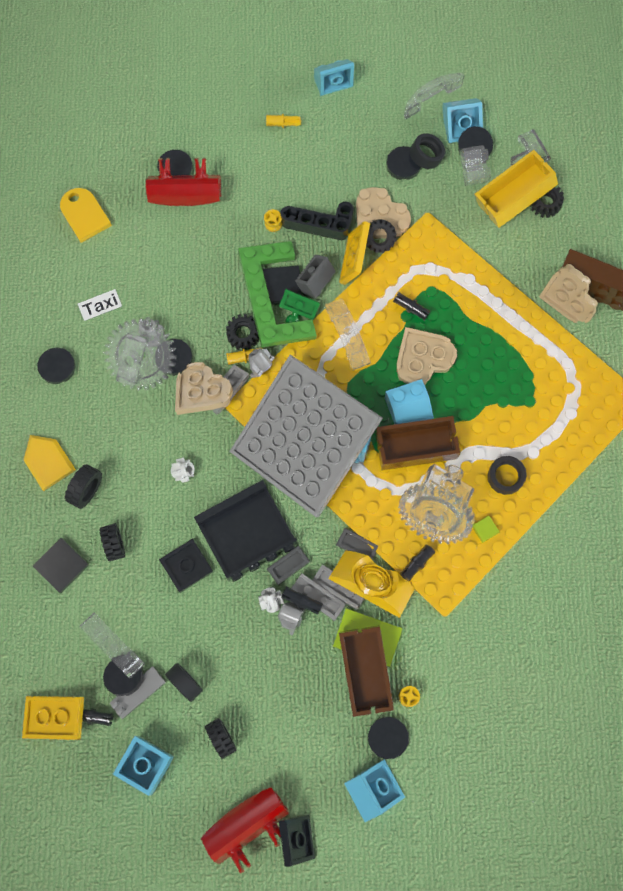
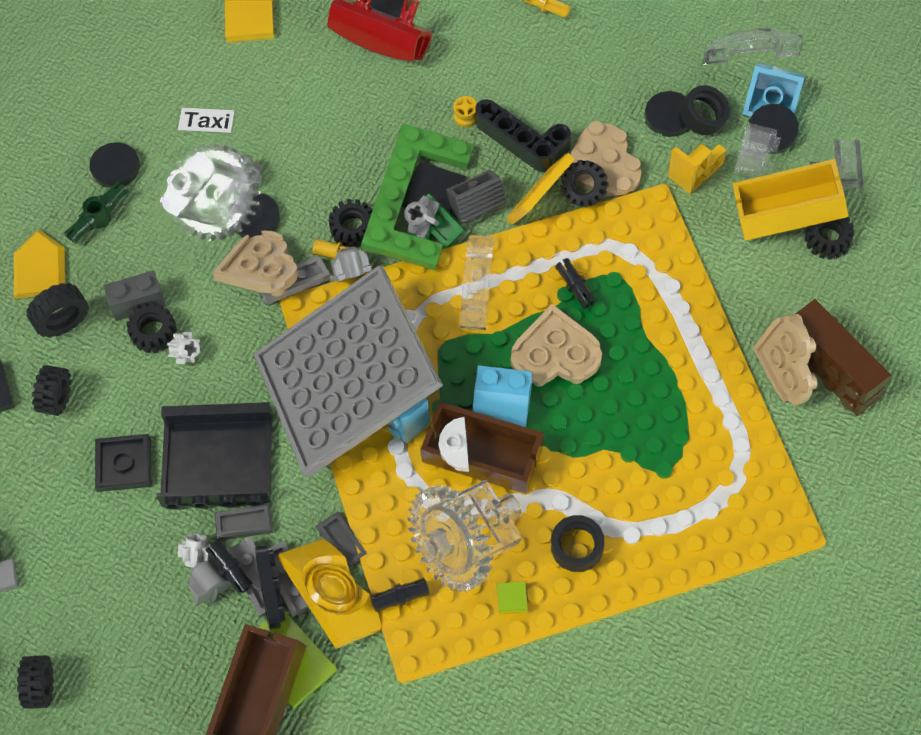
camera: 30 degrees right, 10 degrees down
black tyre [165,663,203,702] -> none
none -> dark green pin [64,181,129,244]
none -> dark grey brick [104,270,166,321]
none -> black tyre [126,303,177,353]
none -> black plate [255,545,285,630]
none -> light grey piece [405,196,440,239]
none -> white plate [439,417,469,472]
none -> yellow panel [668,144,726,194]

